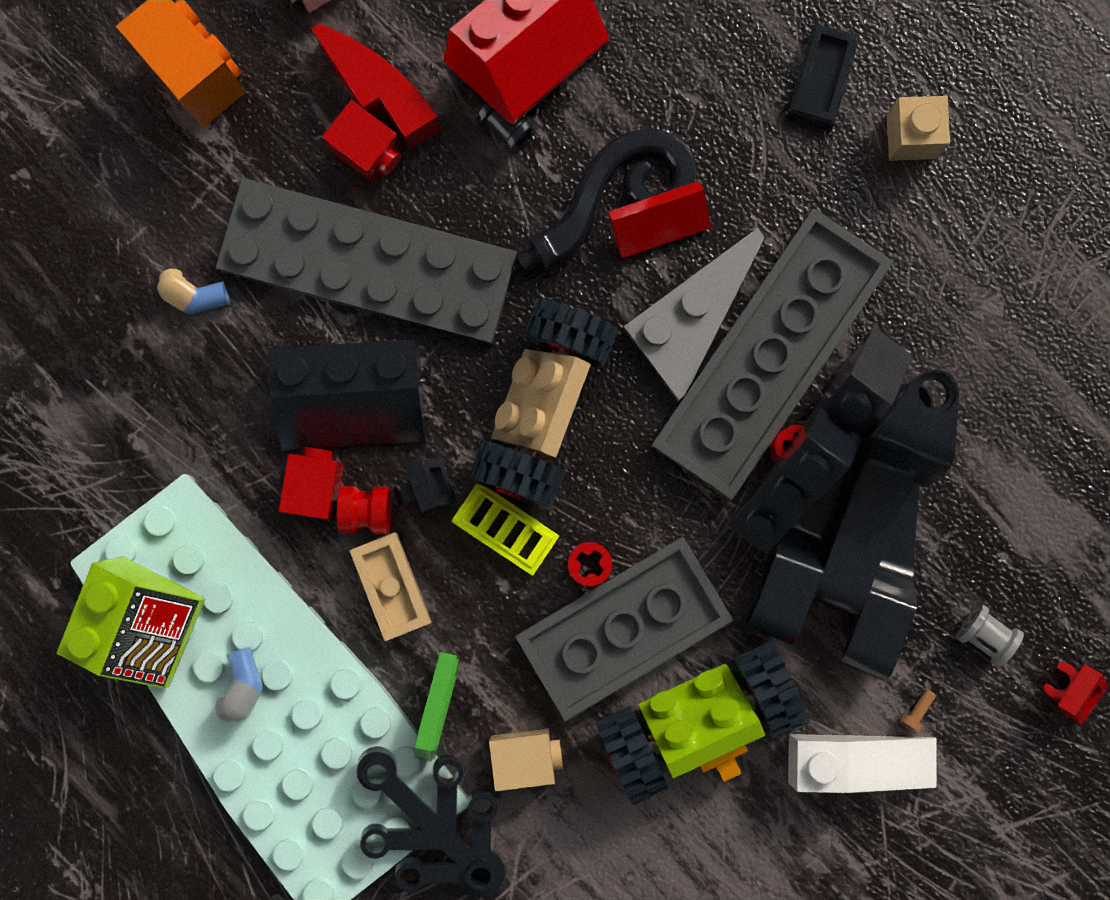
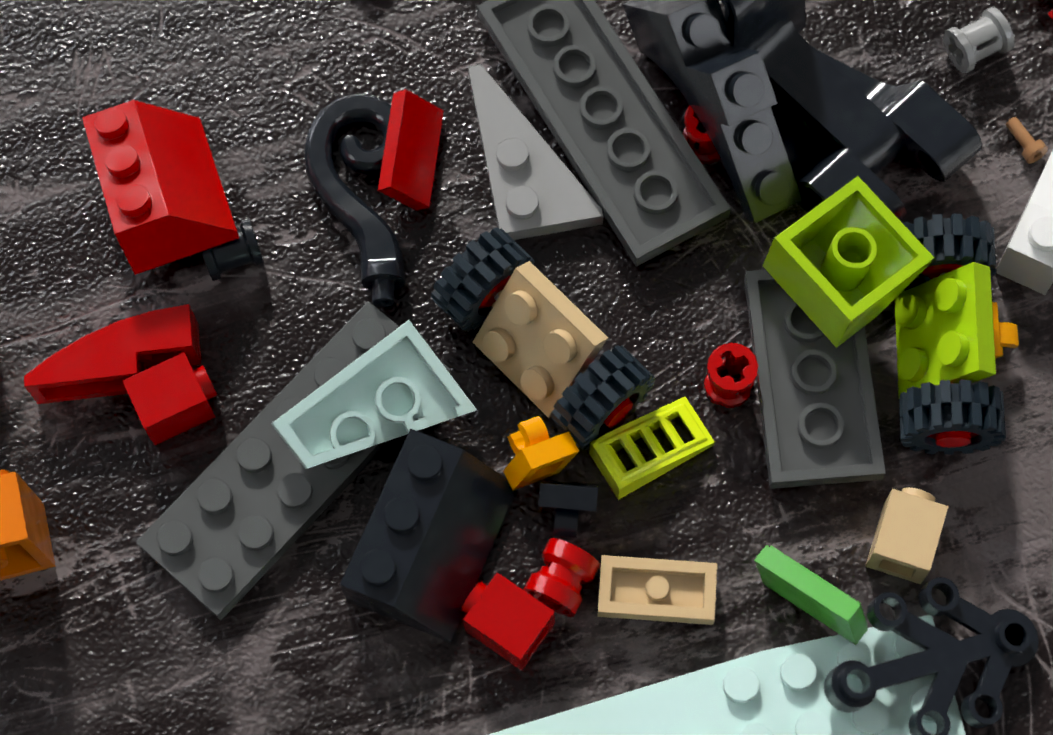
camera: 65 degrees left, 15 degrees down
arm [157,268,230,314] -> none
none -> light aqua wing [271,320,477,469]
none -> light orange tile [503,416,579,491]
none -> lime slope [763,176,934,348]

